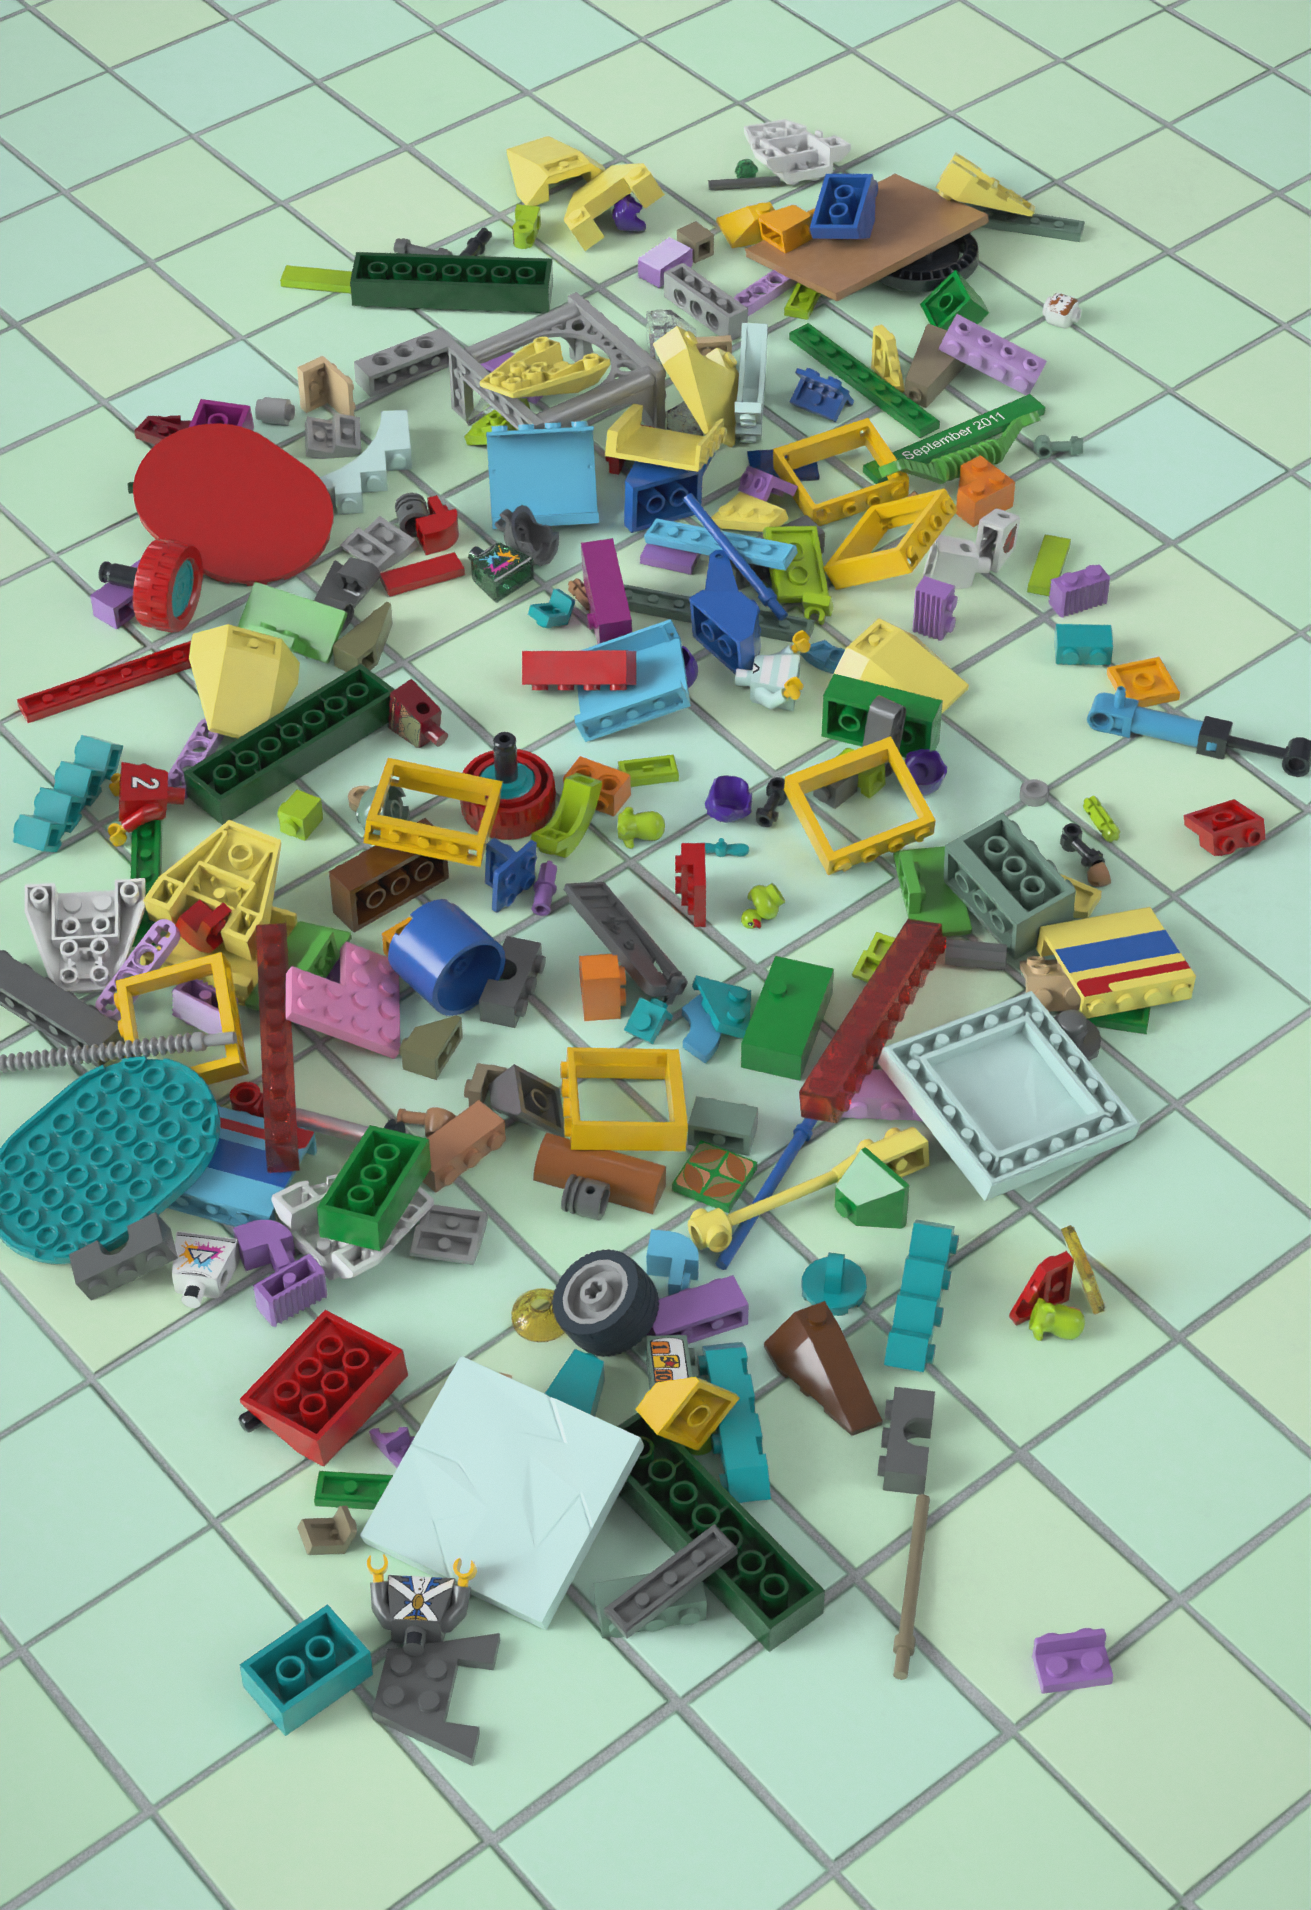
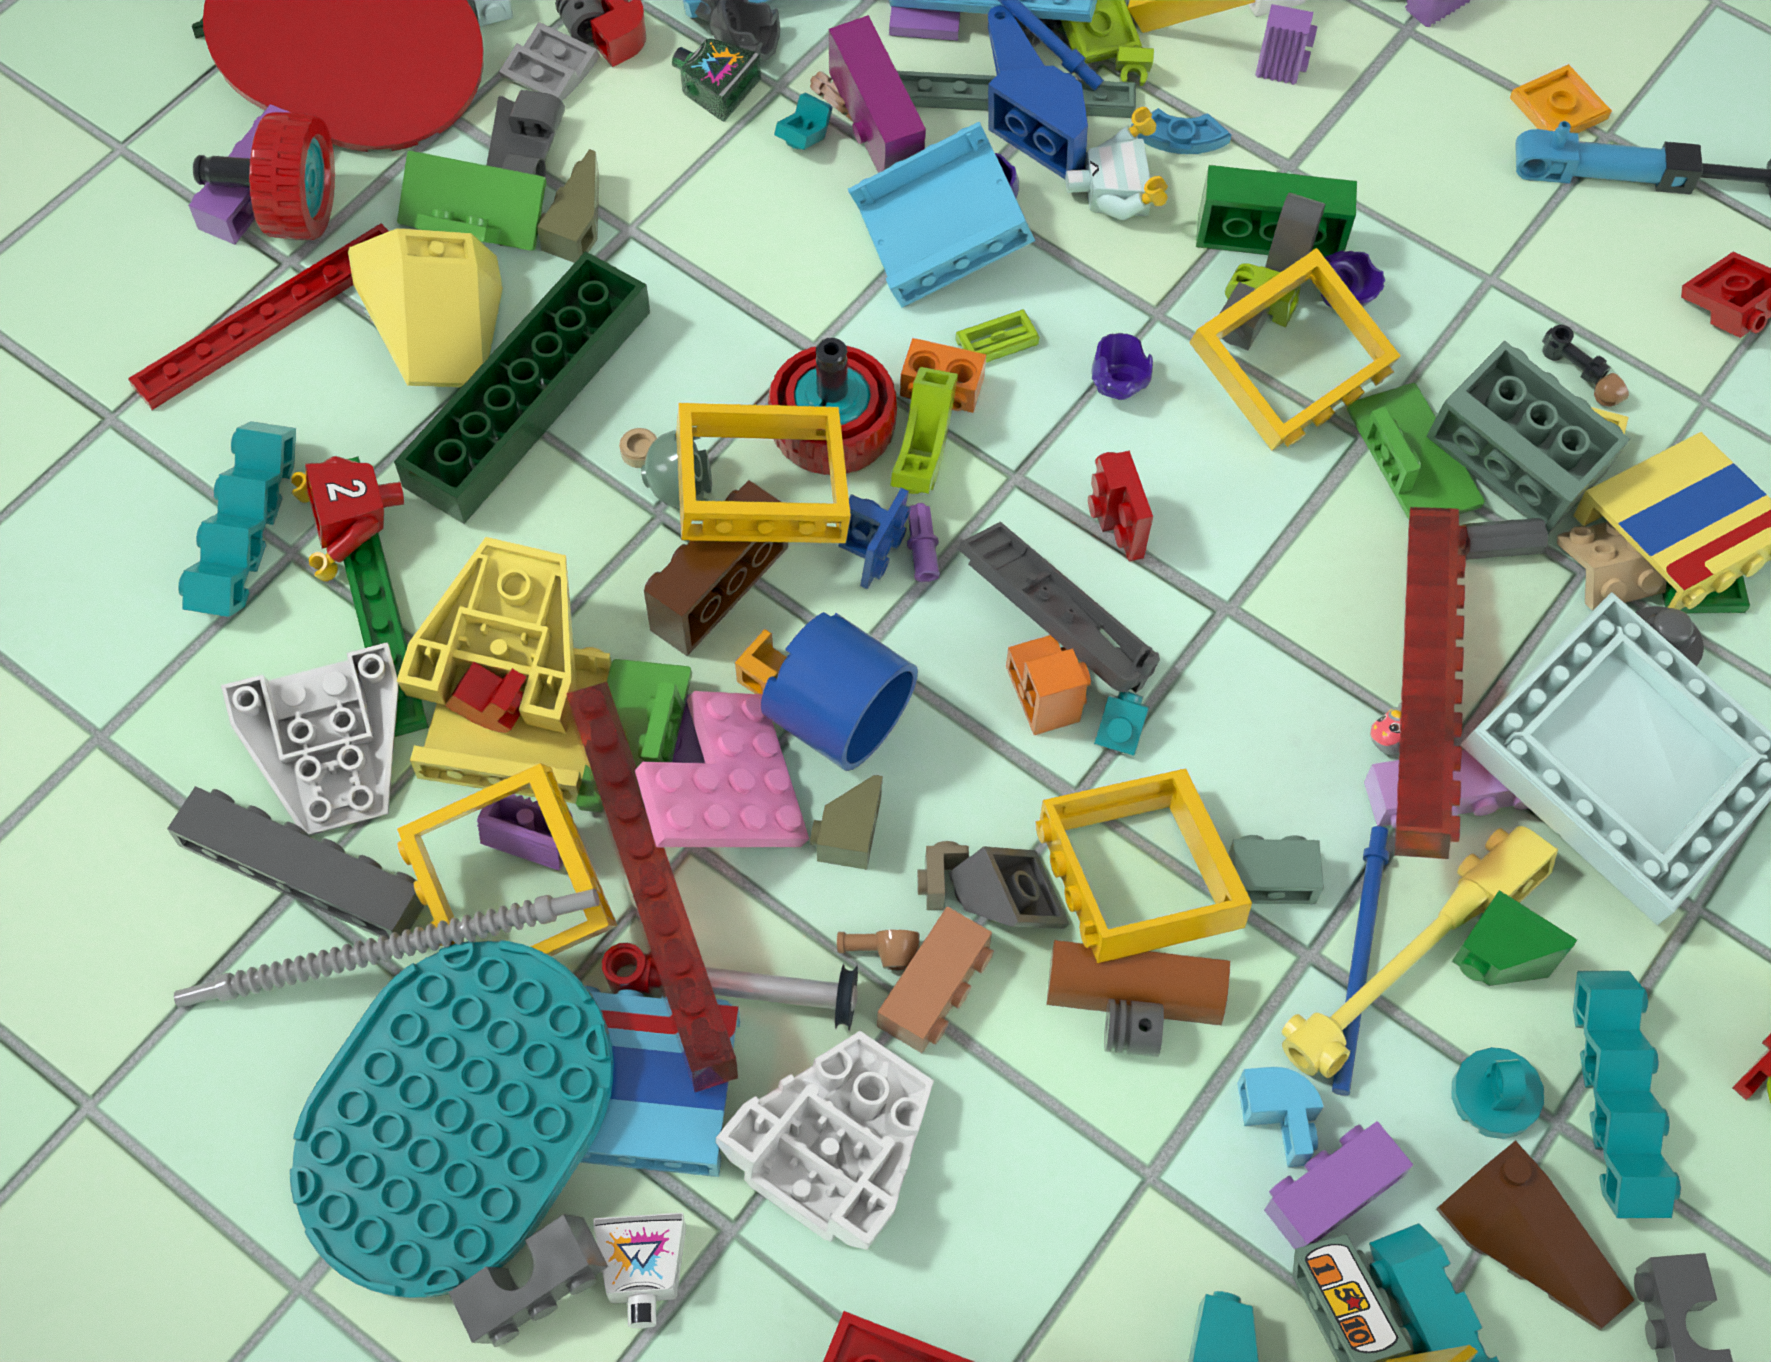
camera: 15 degrees left, 15 degrees up
lavender beam [95,919,180,1021] -> none
lavender beam [168,719,224,799] -> none
medium lavender brick [233,1220,295,1272] -> none
medium lavender brick [253,1254,327,1327] -> none
lime brick [277,789,323,841] -> none
green brick [317,1125,431,1251] -> none
red tile [380,552,465,597] -> none
dark red torso [387,679,448,748] -> none
light grey slope [409,1205,488,1265] -> none
dark grey arch [479,936,546,1028] -> none
clear yellow piece [511,1288,565,1342] -> none
brick [522,650,636,691] -> none
black wheel [552,1249,659,1357] -> none
lime animal [617,807,665,849] -> none
tile [672,1140,758,1213] -> none
dark azure tile [682,993,721,1063] -> none
teal wing [692,975,751,1039] -> none
teal piece [705,838,749,857] -> none
lime animal [741,883,785,929] -> none
green brick [741,956,834,1081] -> none
black bar [756,777,788,828] -> none
light yellow wedge [833,618,969,713] -> none
lime slope [852,932,904,986] -> none
light grey tile [1020,779,1049,807] -> none
teal brick [1054,624,1113,666] -> none
lime axle [1083,796,1120,843] -> none

